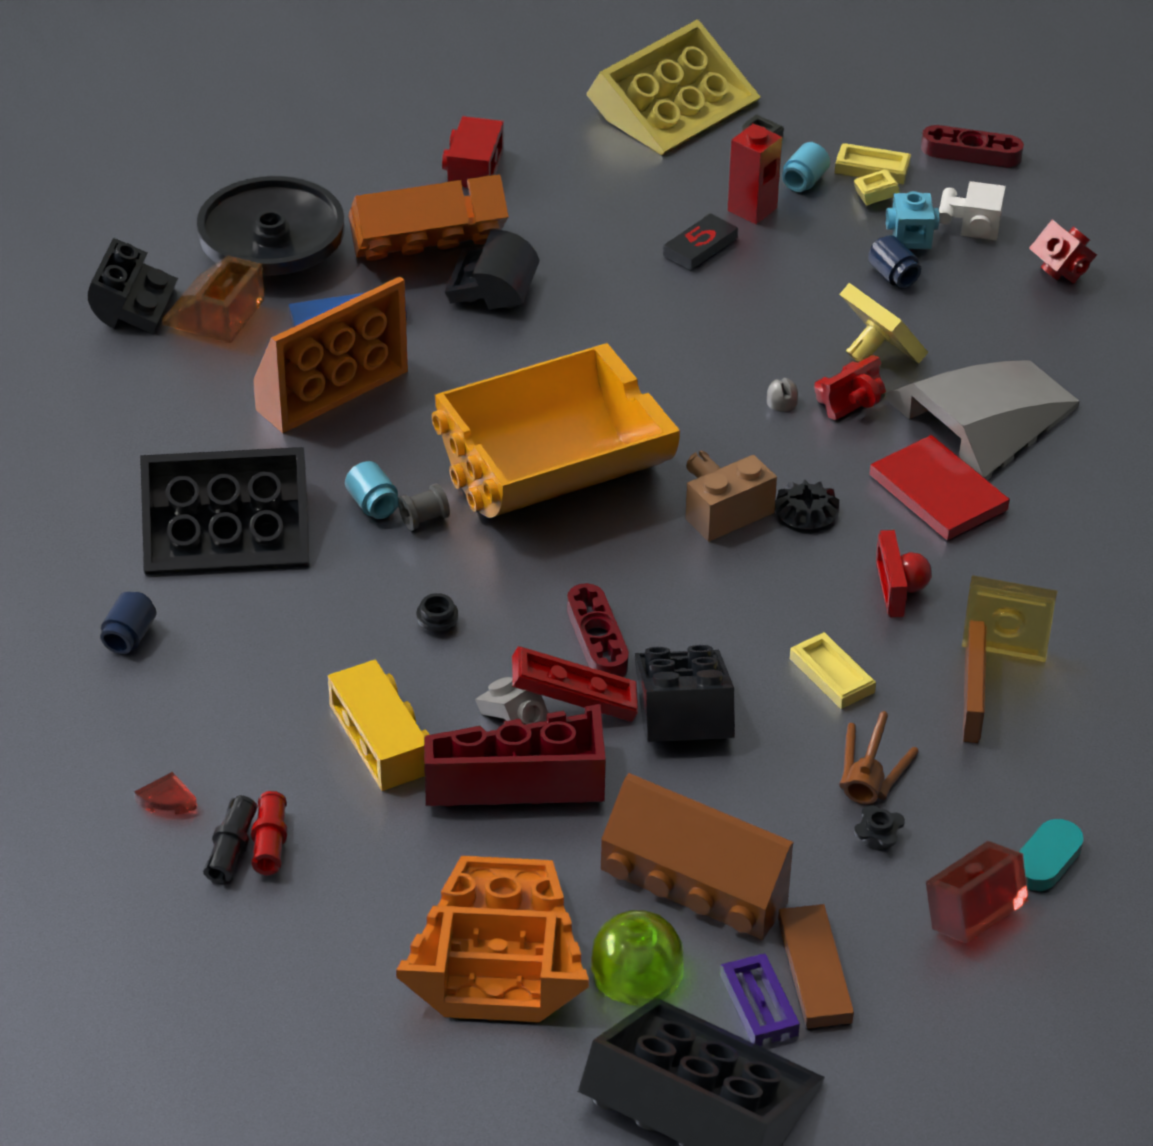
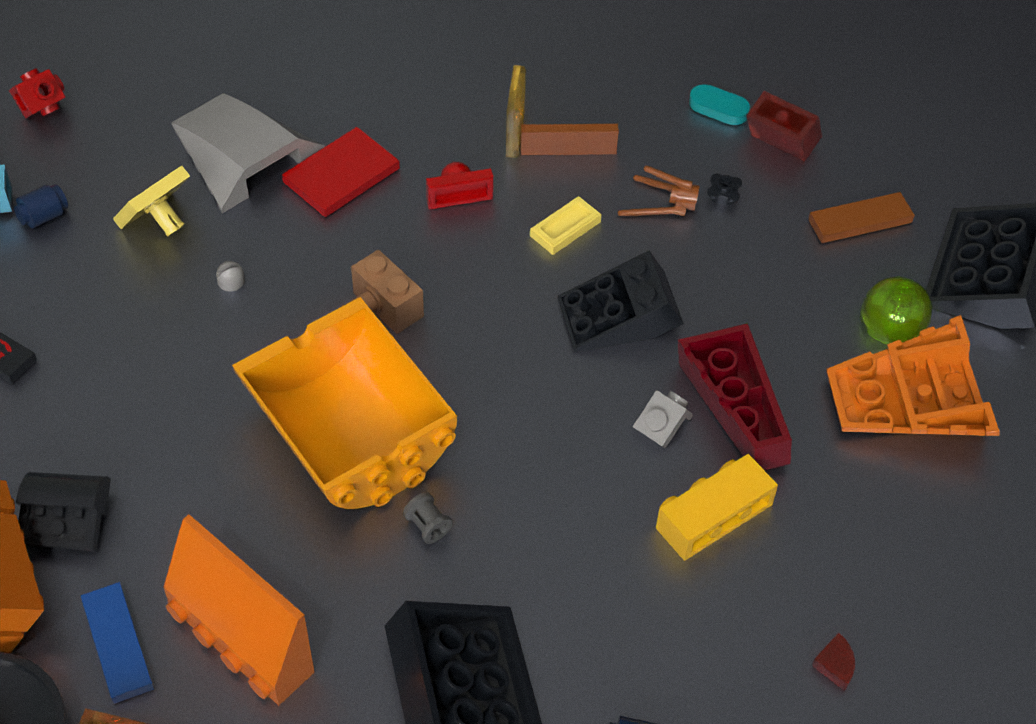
camera: 100 degrees left, 10 degrees up
black pin [203,795,258,884] -> none
red pin [251,791,288,875] -> none
medium azure brick [345,461,398,519] -> none
black plate [416,593,458,632] -> none
red tile [512,646,638,722] -> none
dark red beam [567,583,629,677] -> none
dark orange slope [601,773,793,940] -> none
dark purple tile [720,953,800,1046] -> none
black gear [775,479,840,529] -> none
red hips [814,355,886,420] -> none

